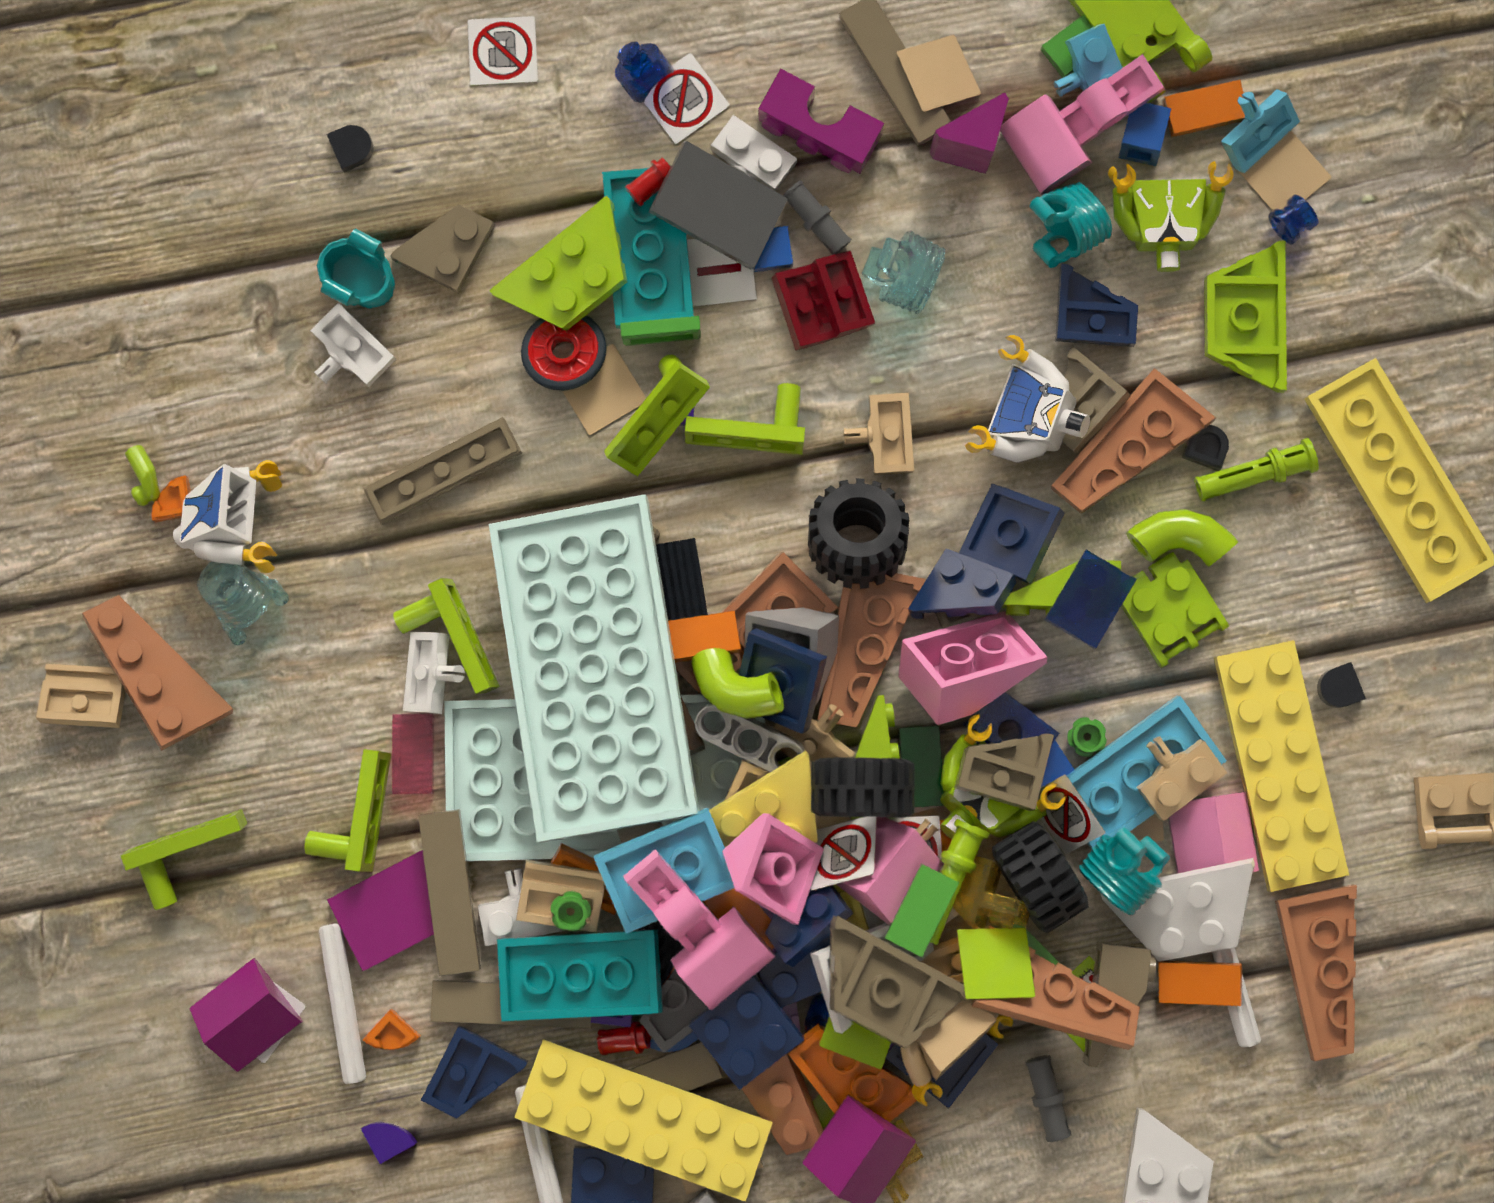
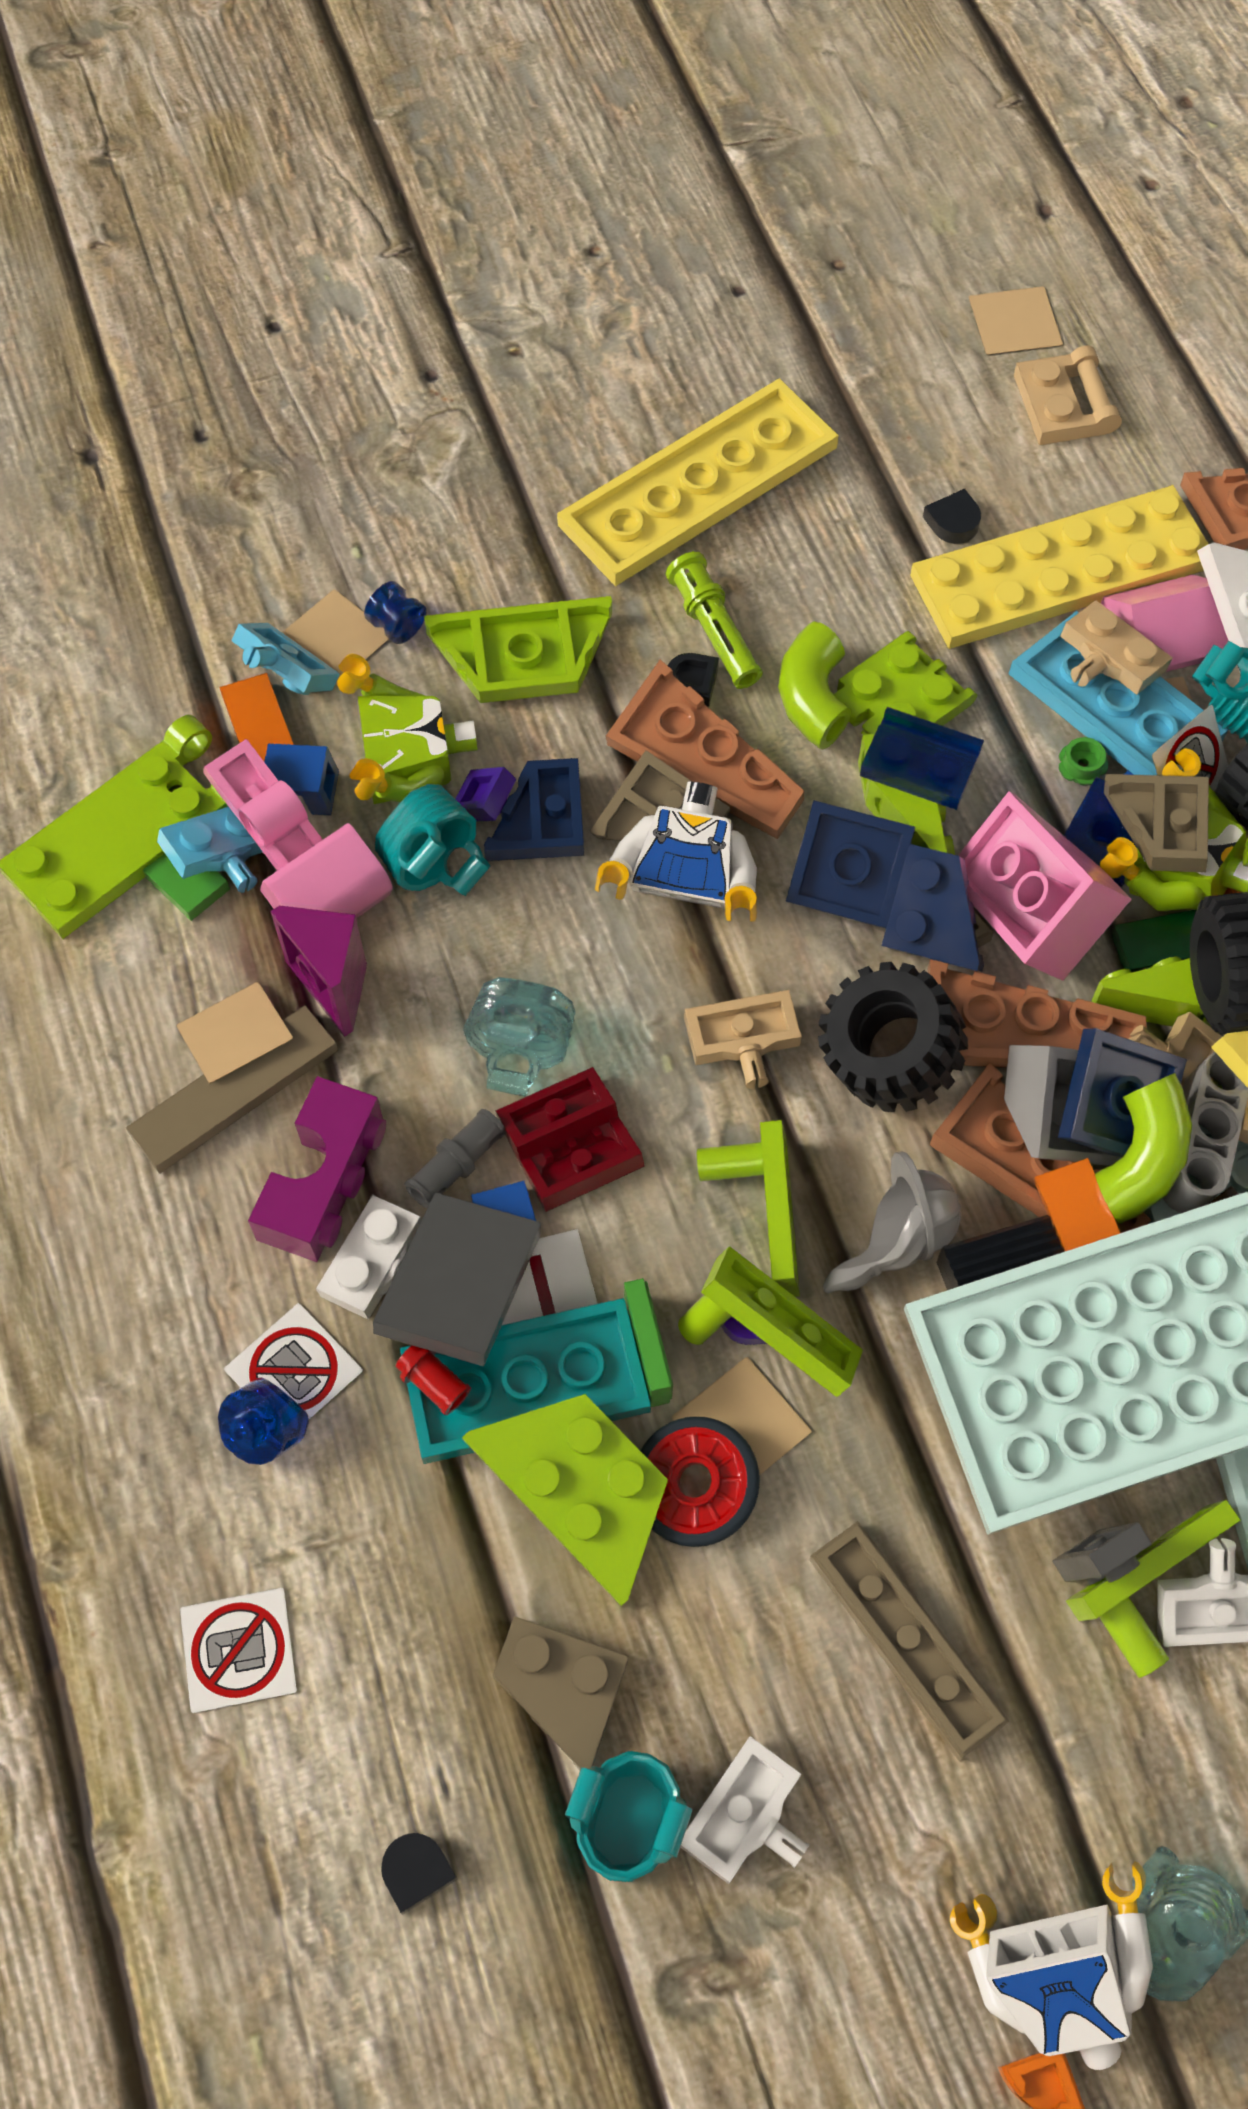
camera: 100 degrees left, 20 degrees down
none -> dark purple plate [455,767,516,822]
none -> light grey piece [823,1151,961,1294]
none -> dark grey plate [1052,1522,1152,1585]

